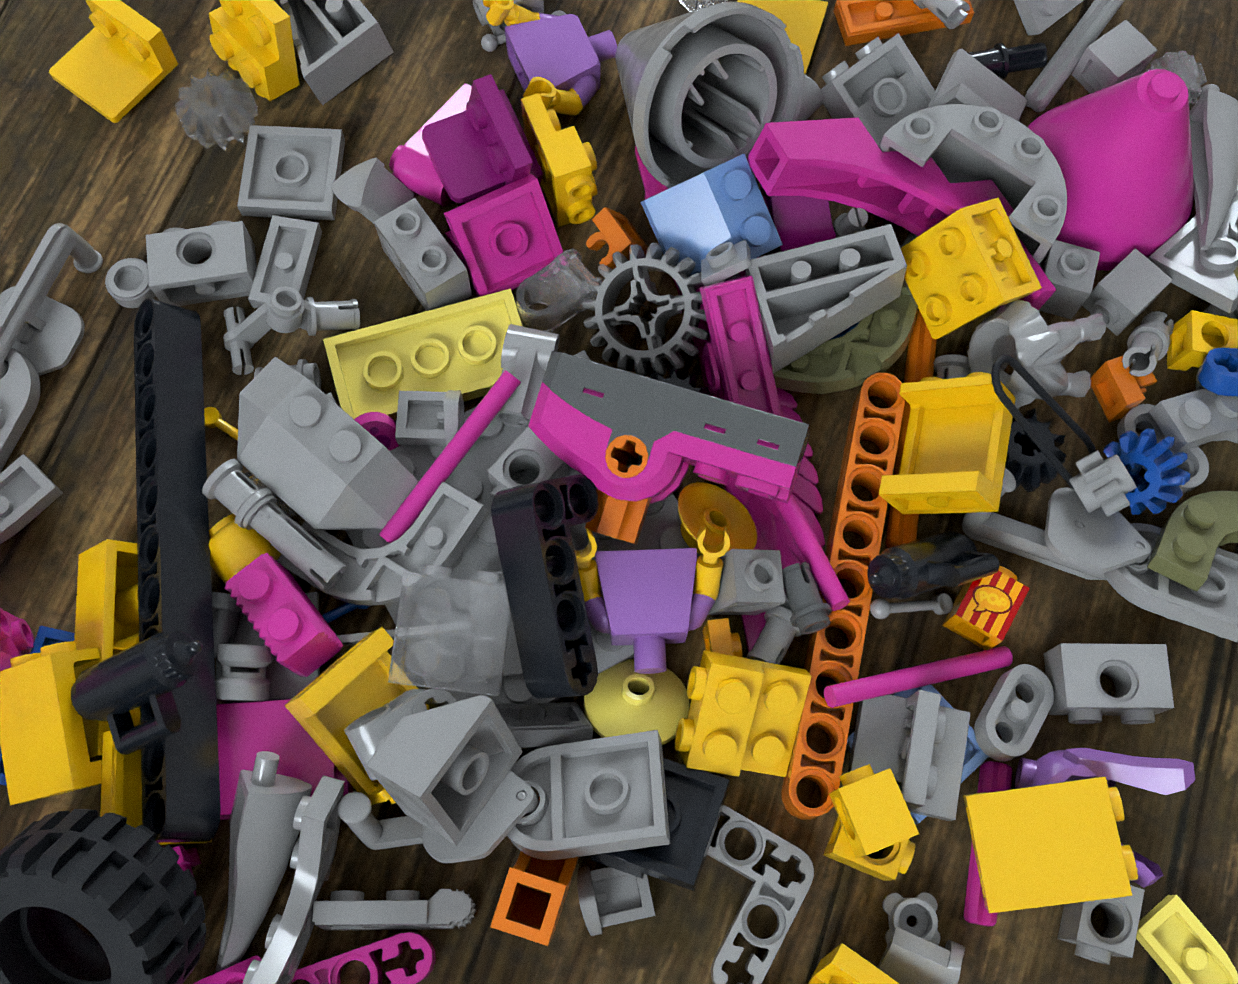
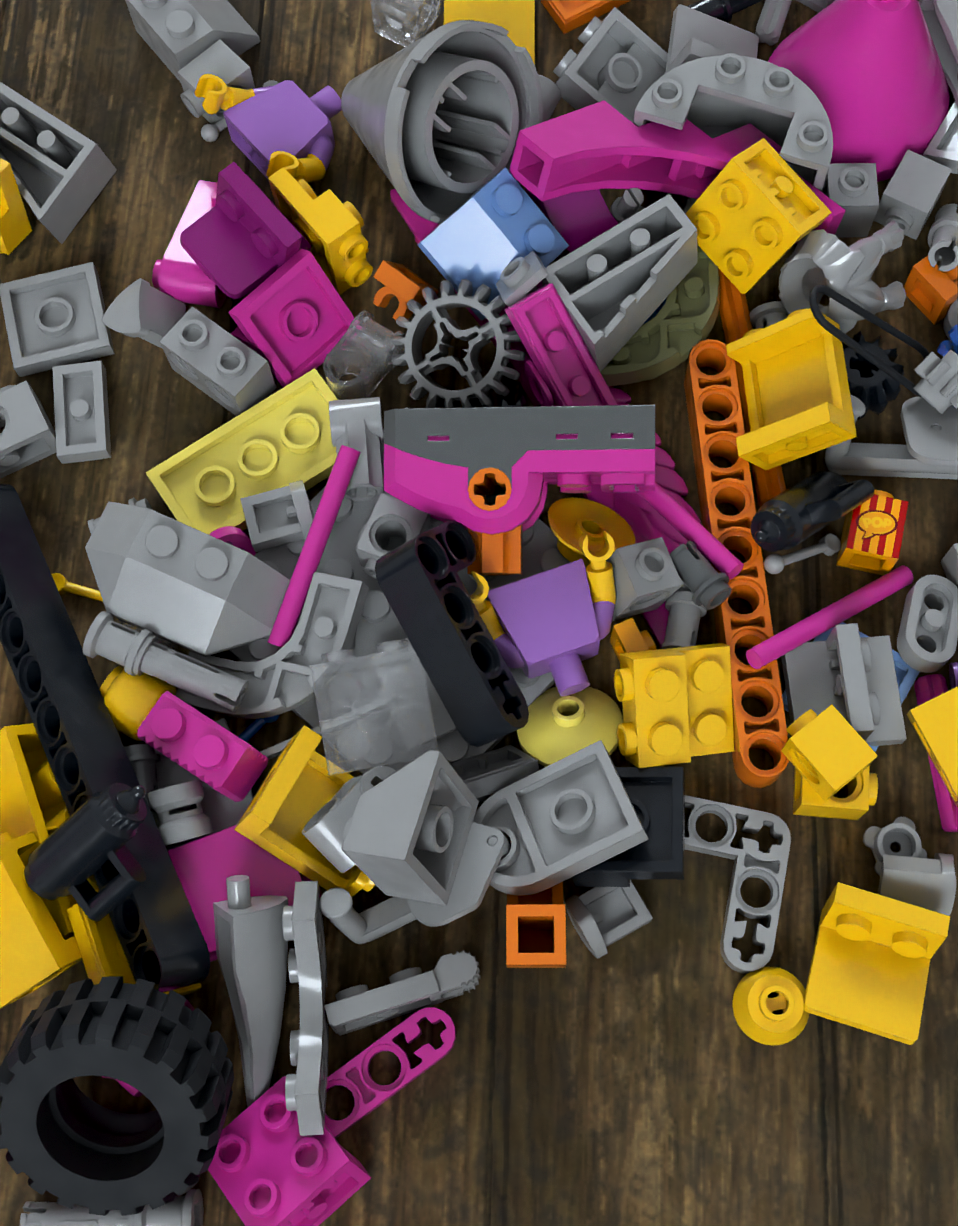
camera: 10 degrees left, 0 degrees up
light grey pin [223,286,360,375] -> none

